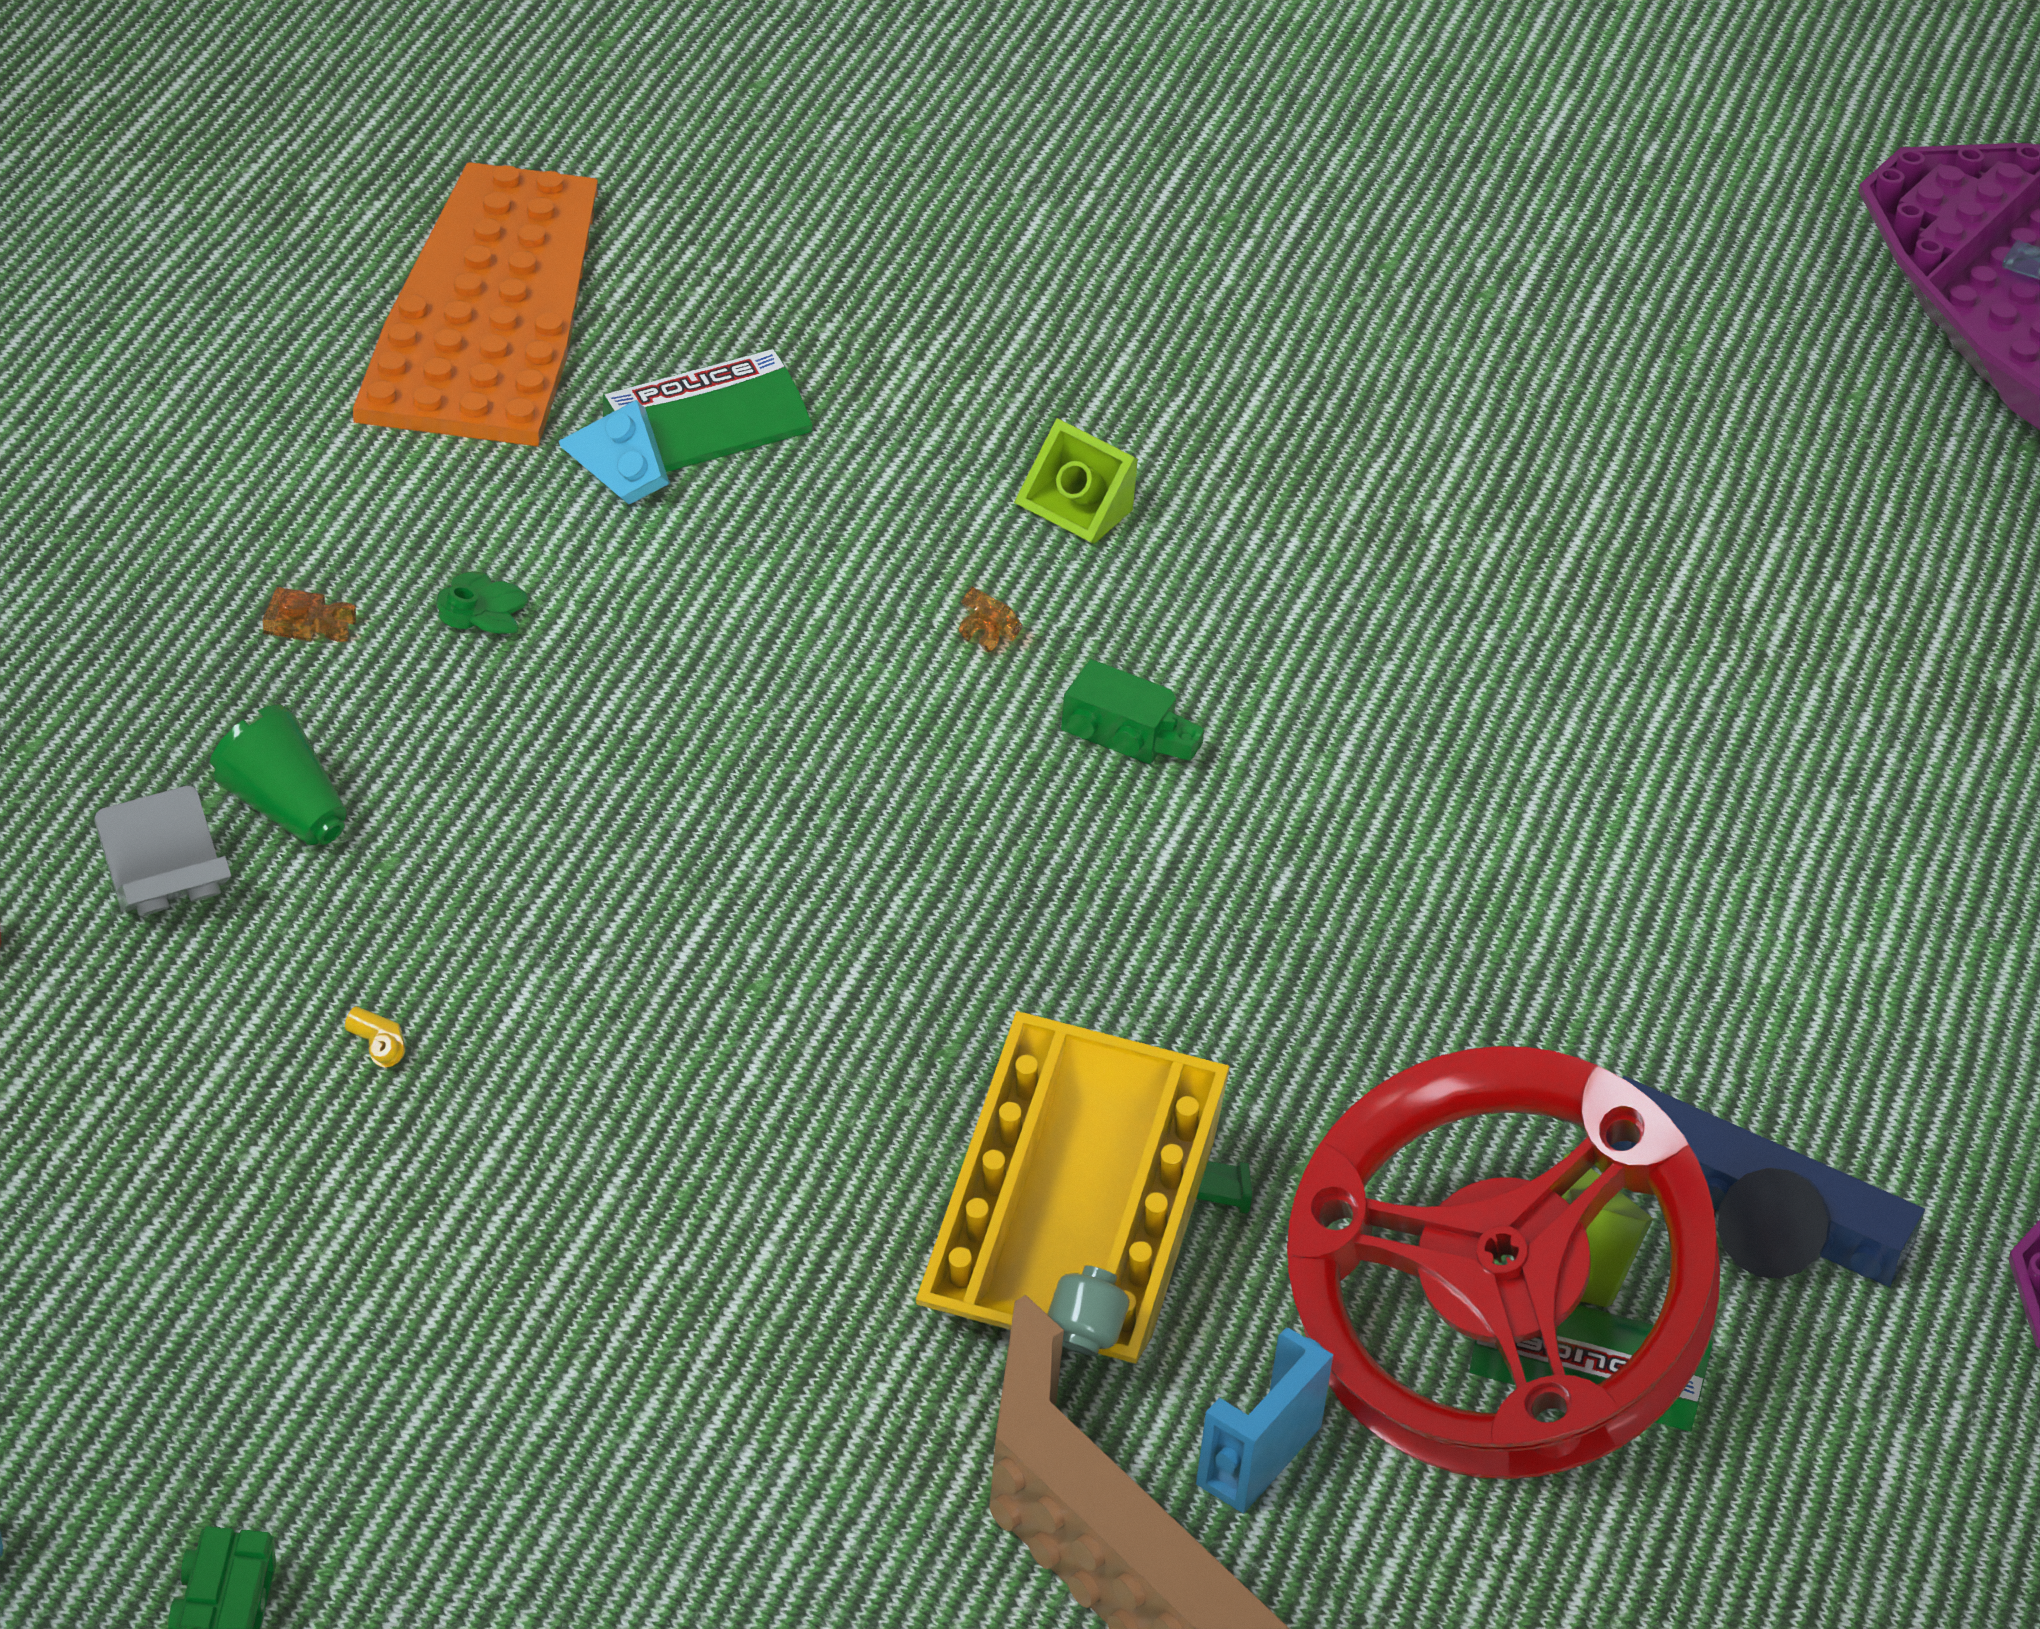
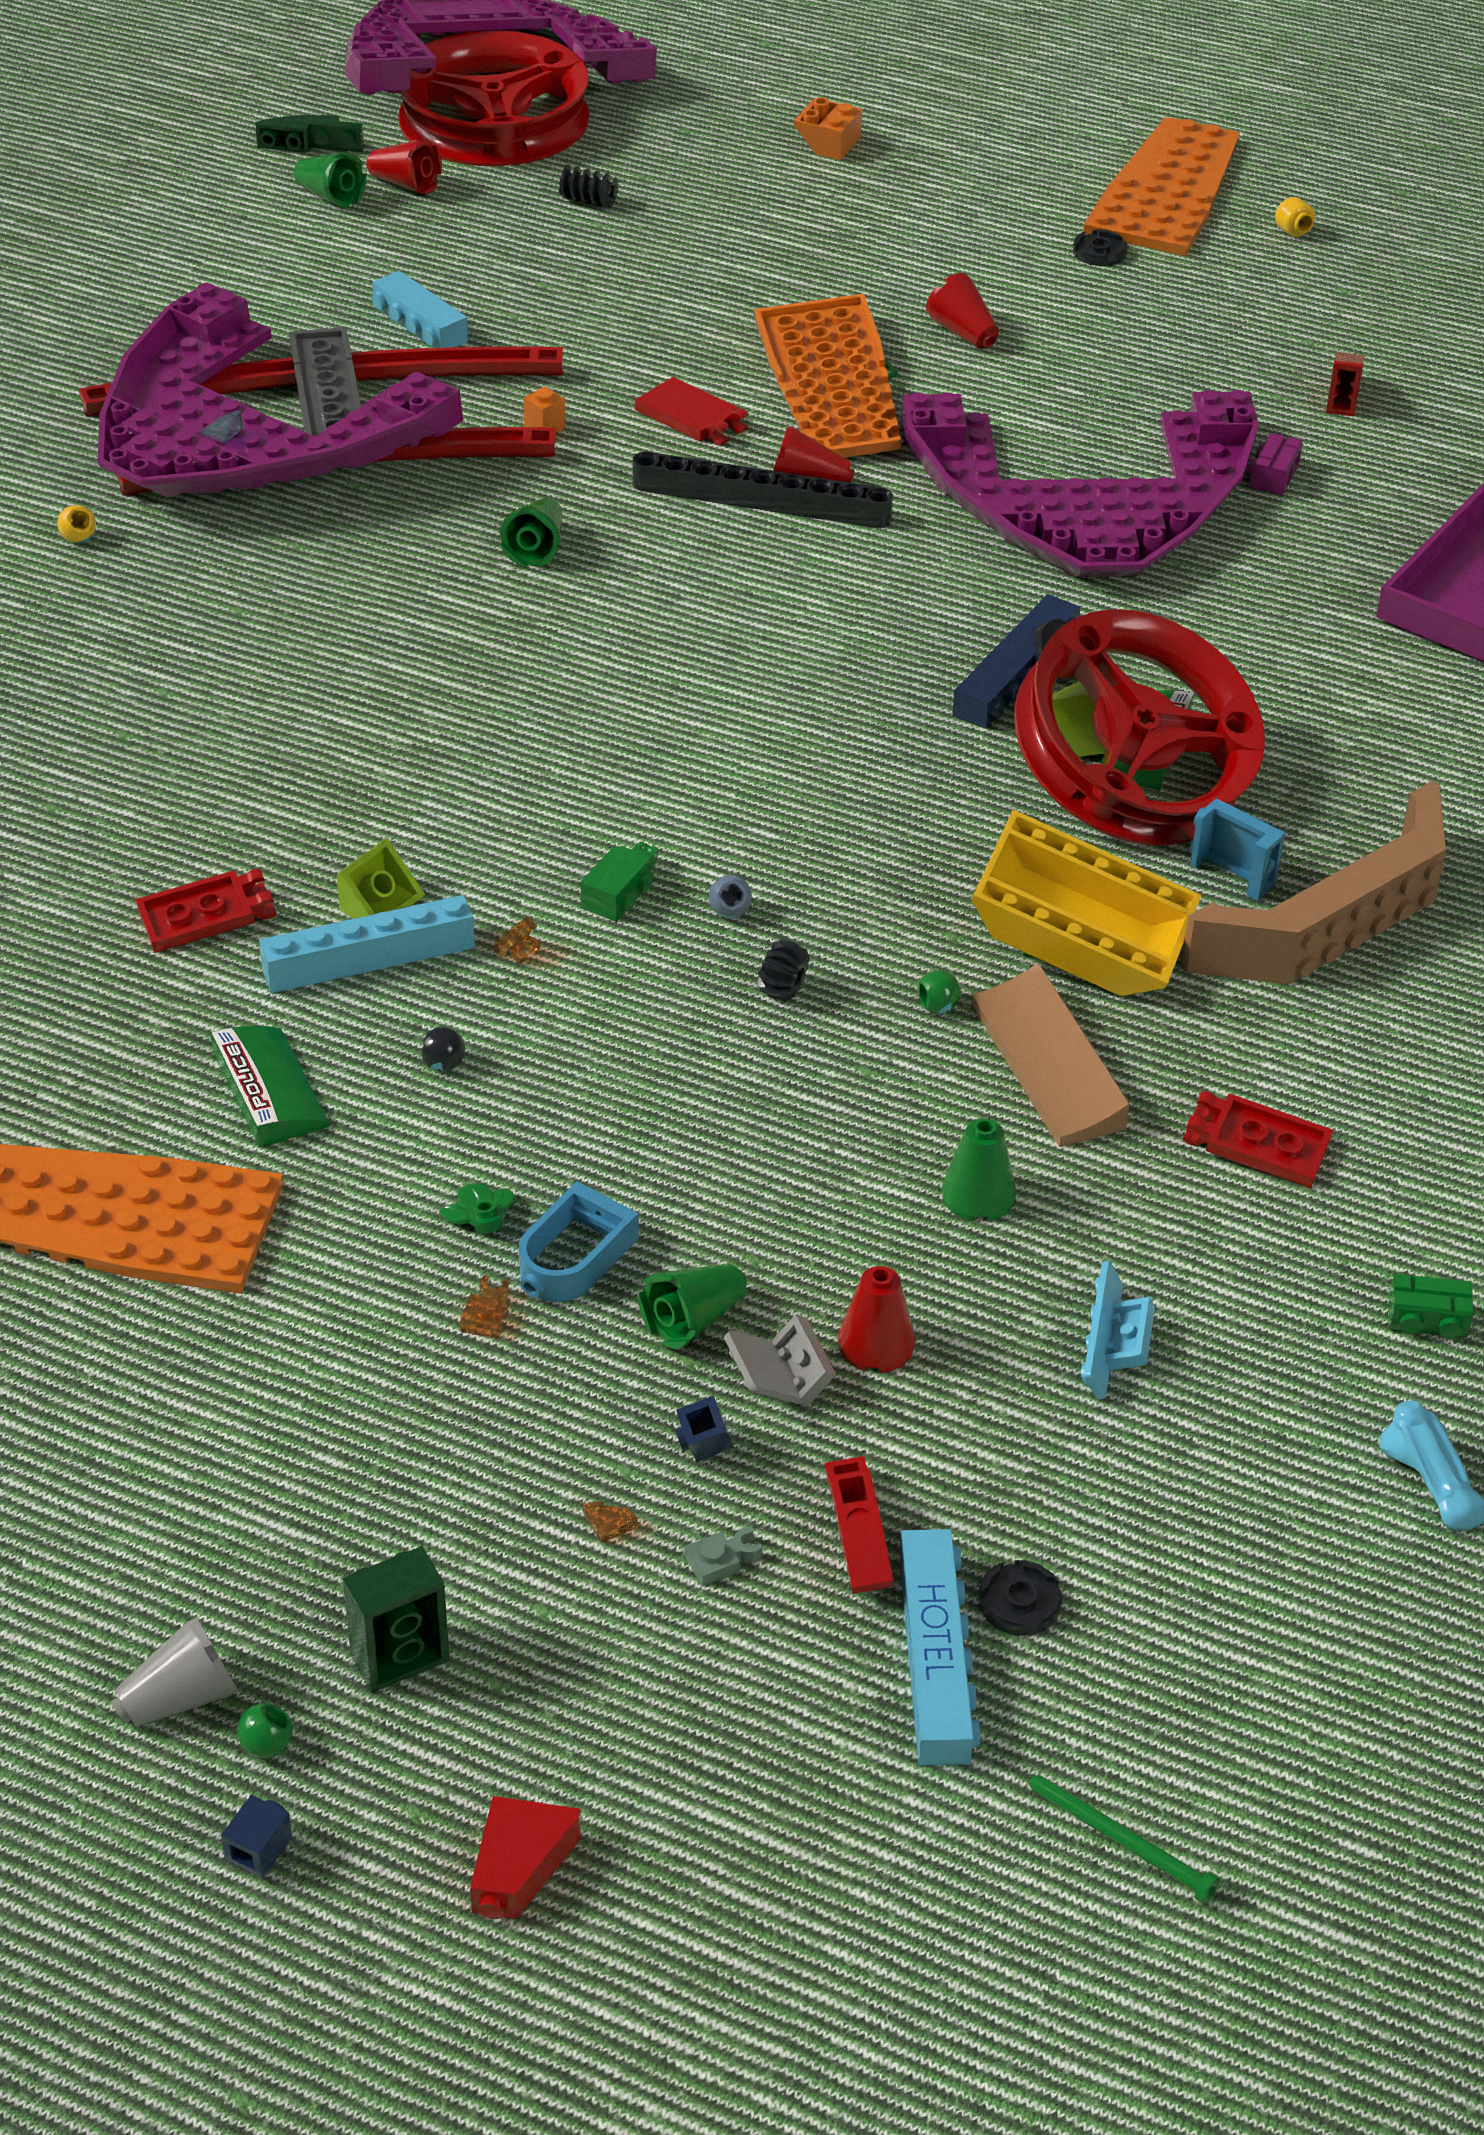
camera: 85 degrees left, 0 degrees up
yellow arm [345,1006,406,1068] -> none
medium azure wing [559,400,670,505] -> none
sand green head [1047,1265,1130,1356] -> none
none -> yellow piece [57,505,96,543]
none -> red tile [135,869,277,953]
none -> medium azure brick [259,895,475,993]
none -> black piece [422,1027,465,1072]
none -> green cone [499,498,562,567]
none -> dark azure window [519,1181,639,1302]
none -> dark blue brick [675,1395,734,1462]
none -> sand blue piece [709,875,752,919]
none -> black gear [757,939,810,1002]
none -> red cone [838,1266,916,1373]
none -> green piece [918,970,961,1014]
none -> green cone [942,1118,1016,1221]
none -> medium nougat arch [971,963,1129,1147]
none -> medium azure bracket [1081,1261,1155,1400]
none -> red tile [1183,1091,1333,1188]

